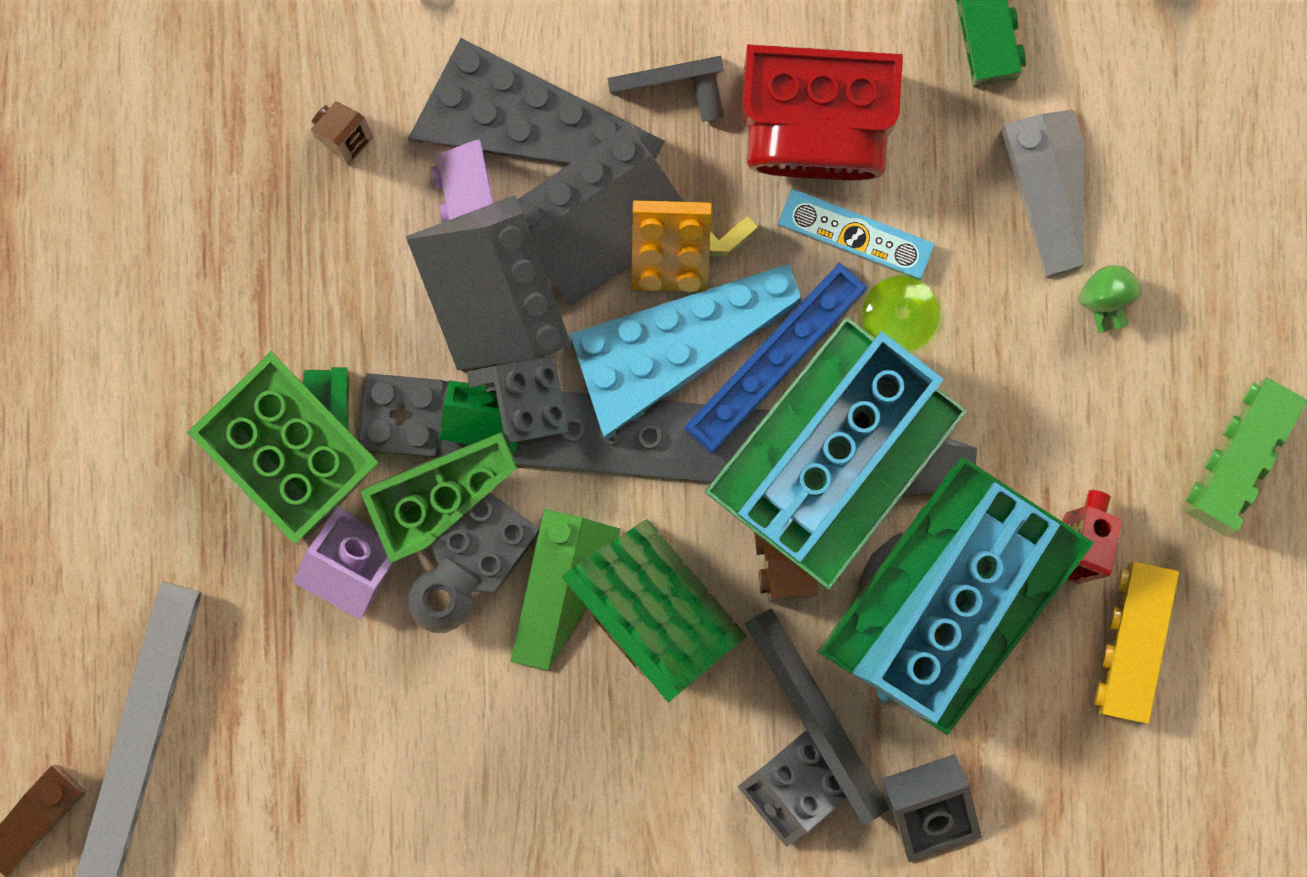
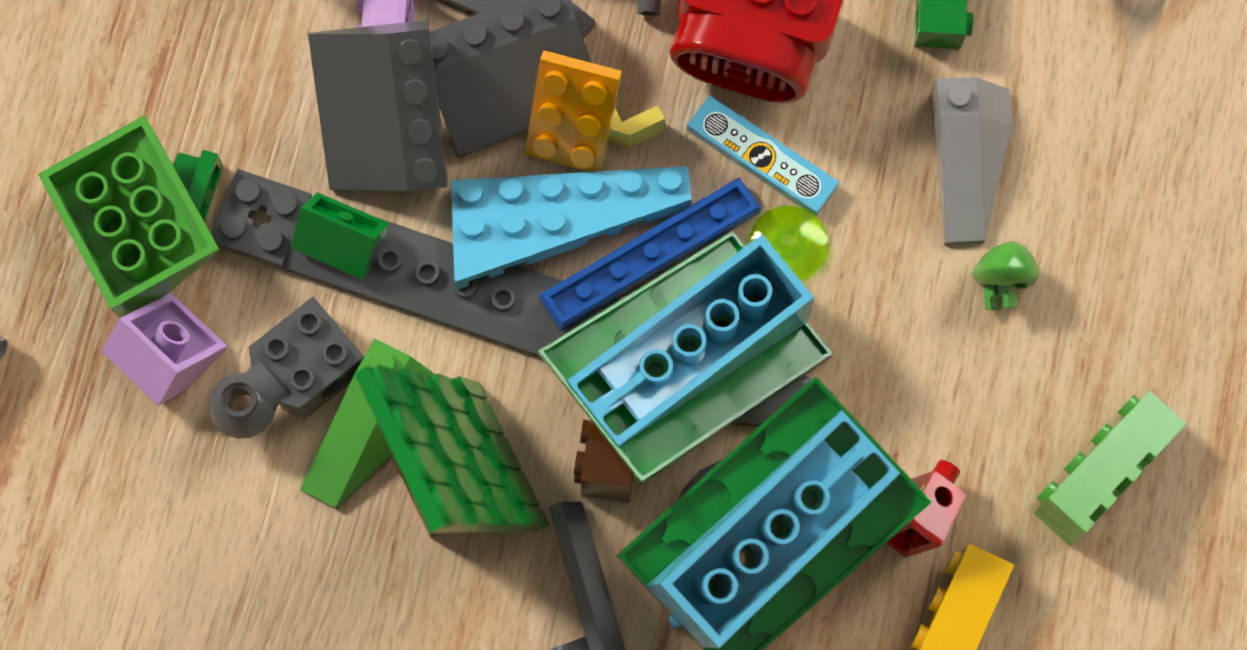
camera: 15 degrees right, 10 degrees down
bright green wedge [360,432,518,563] -> none
dark grey bracket [467,356,568,443] -> none

